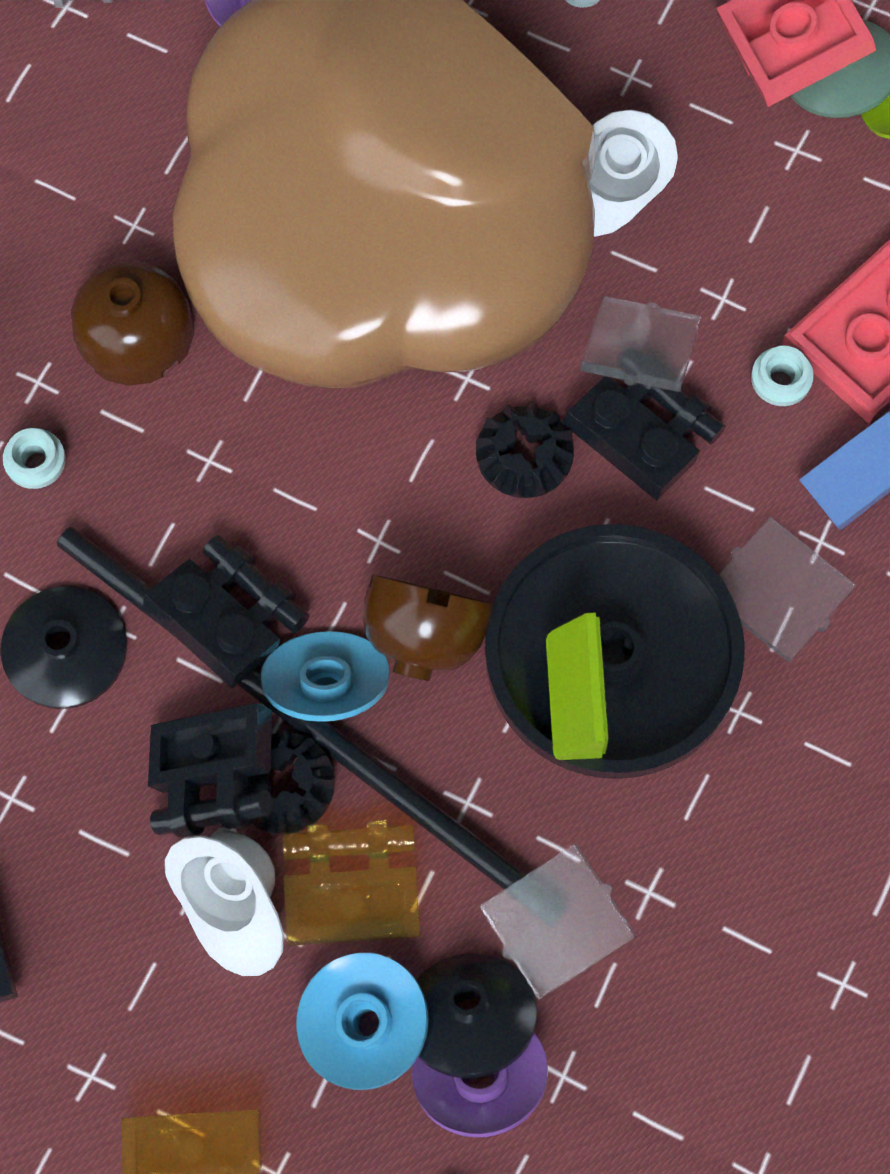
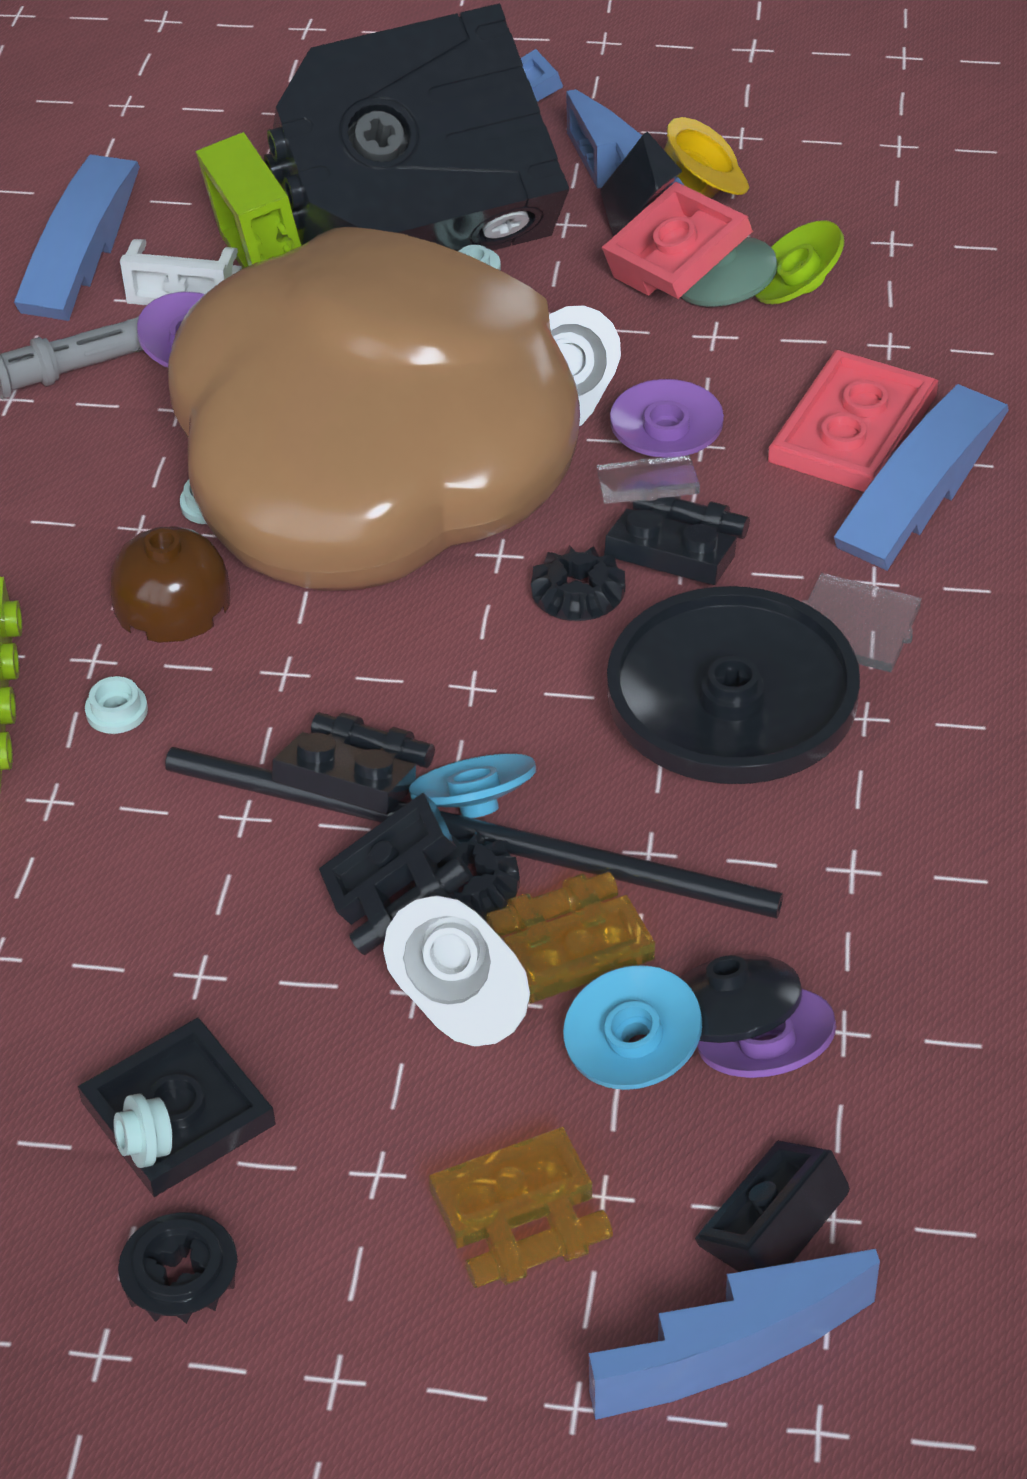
camera: 20 degrees left, 25 degrees down
black dish [0,586,127,709] -> none
reddish brown cylinder [363,574,493,681] -> none
clear piece [479,843,636,999] -> none
lime slope [546,613,608,760] -> none
light aqua plate [751,346,813,406] -> none
none -> medium lavender dish [610,379,724,458]

